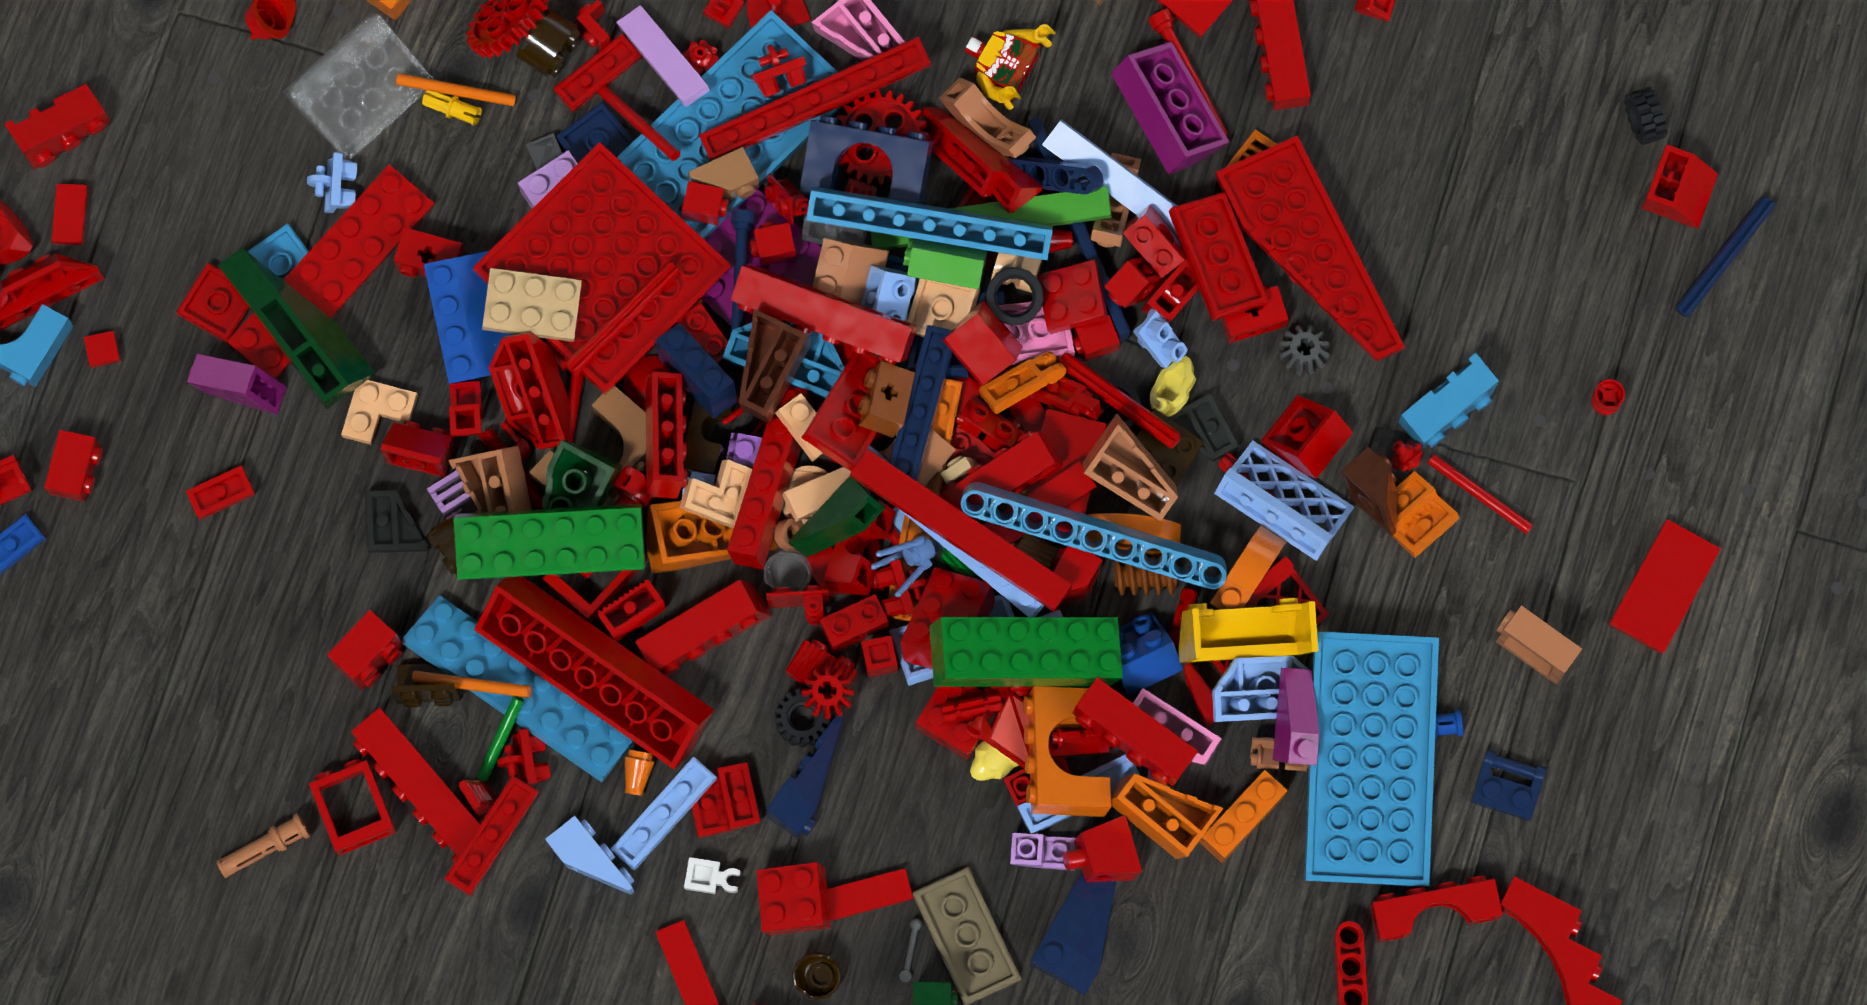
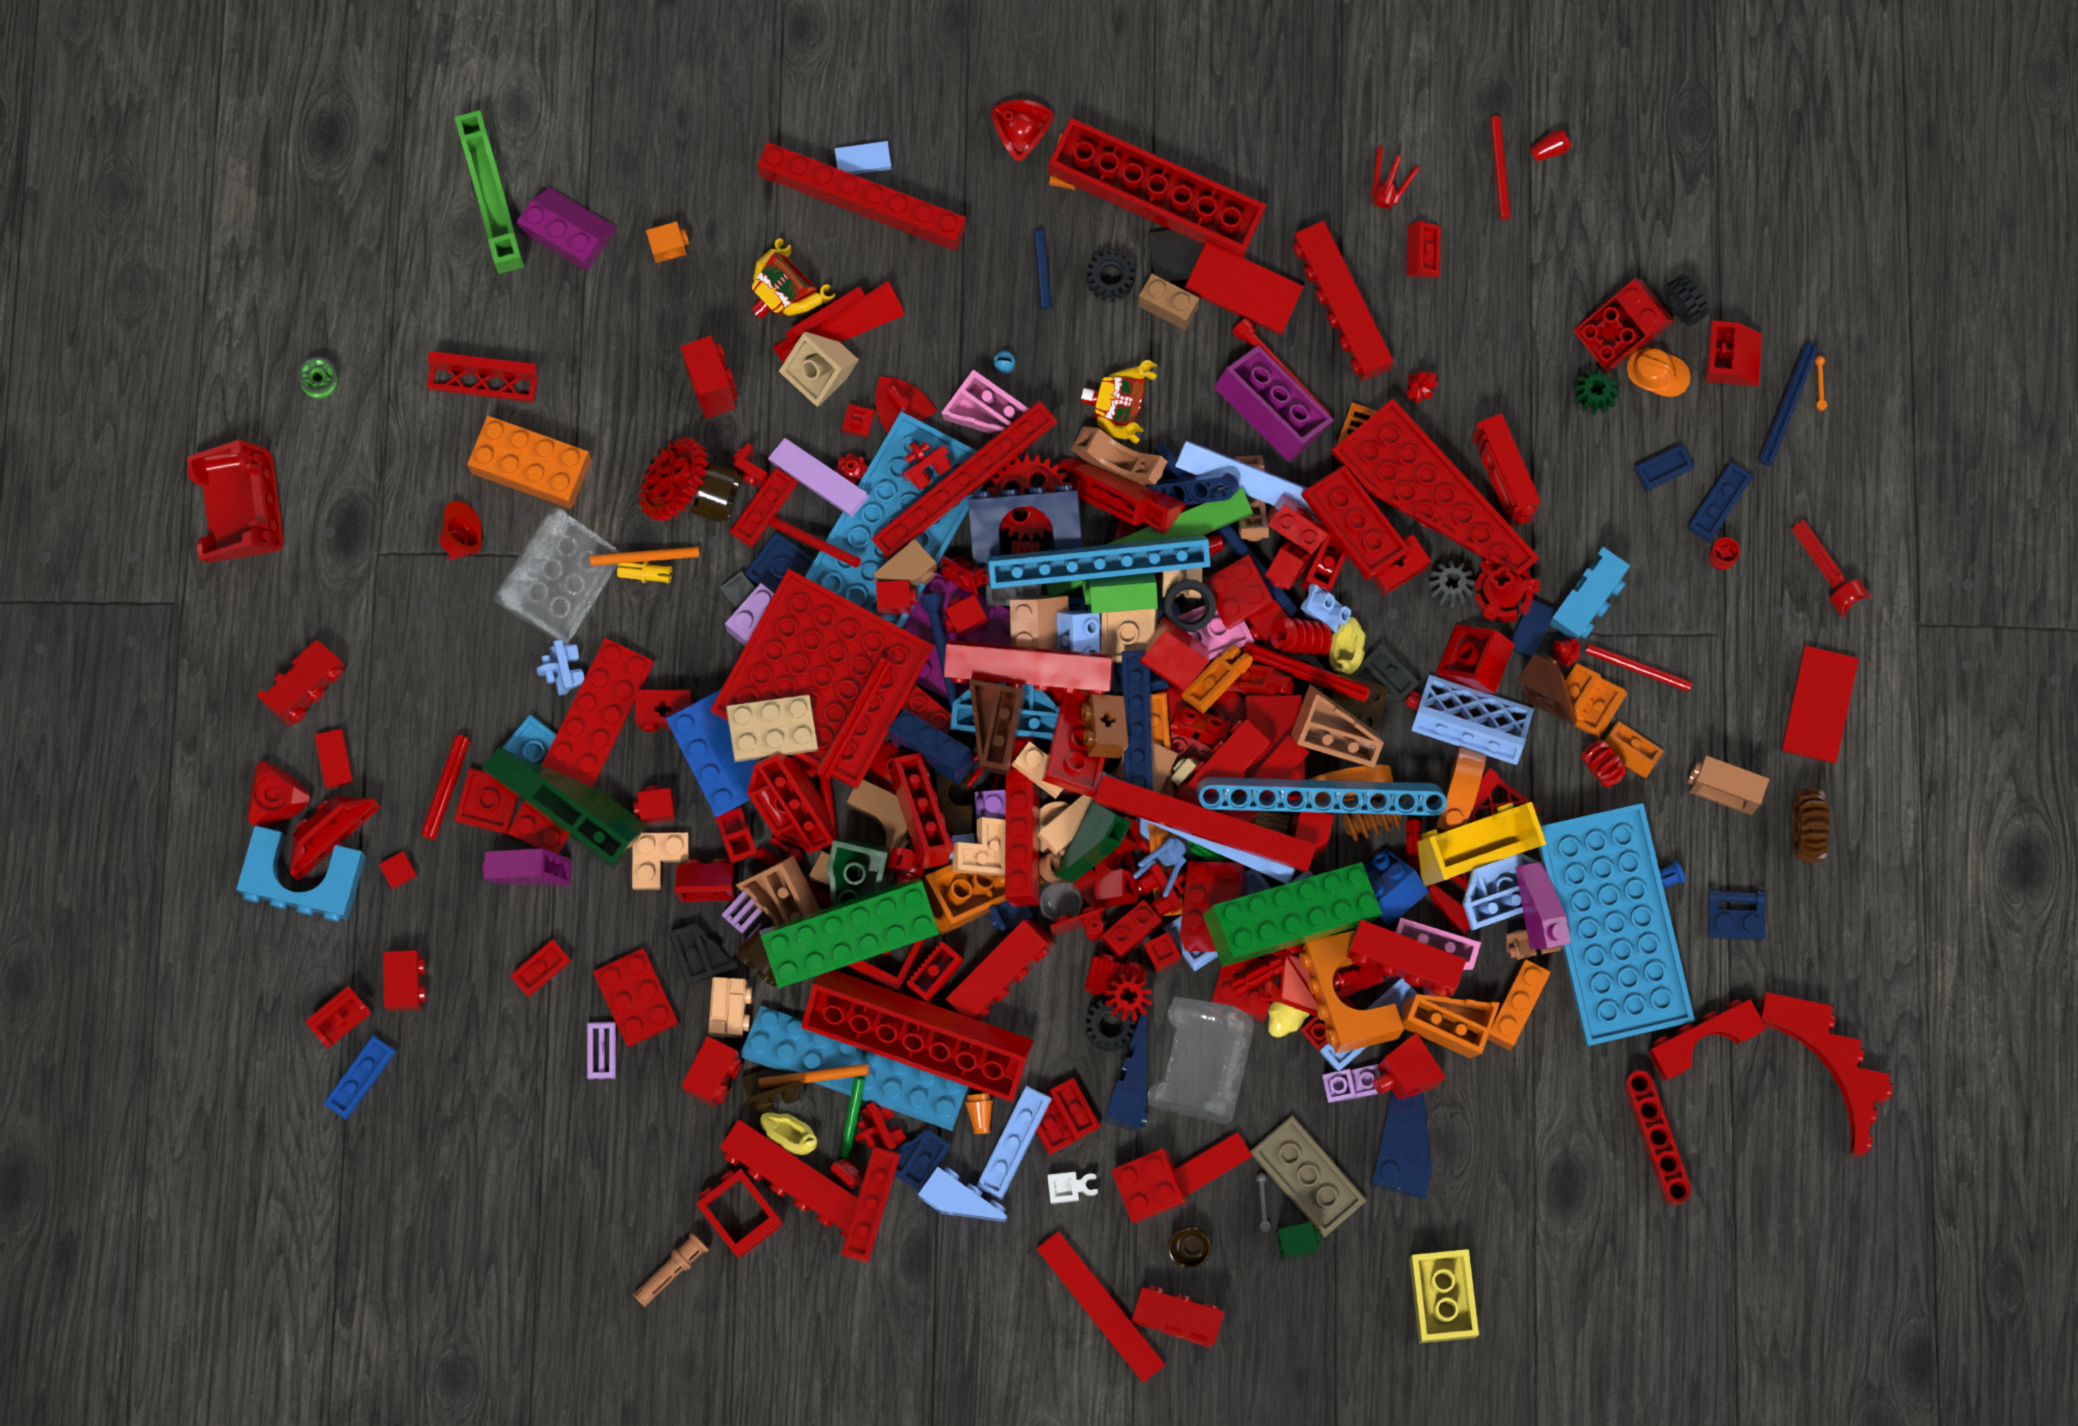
camera: 15 degrees left, 0 degrees up
none -> red axle [421,735,470,840]
none -> lavender tile [587,1022,616,1080]
none -> red plate [593,948,679,1048]
none -> red brick [633,786,676,824]
none -> light nougat brick [708,977,752,1039]
none -> light yellow arm [760,1113,817,1155]
none -> dark blue wing [893,1130,952,1192]
none -> dark blue bracket [988,900,1035,934]
none -> clear windscreen [1148,996,1254,1125]
none -> red piece [1270,617,1332,656]
none -> red plant [1406,371,1438,404]
none -> red door [1471,413,1541,526]
none -> red piece [1474,559,1540,622]
none -> dark blue tile [1511,600,1556,659]
none -> red slope [1573,279,1675,372]
none -> dark green gear [1573,368,1620,415]
none -> red gear [1581,740,1626,788]
none -> orange slope [1604,721,1664,778]
none -> orange piece [1627,348,1691,397]
none -> dark blue tile [1633,444,1695,492]
none -> dark blue tile [1687,461,1754,543]
none -> red piece [1791,520,1872,618]
none -> reddish brown gear [1791,788,1830,863]
none -> orange hinge [1814,356,1827,411]

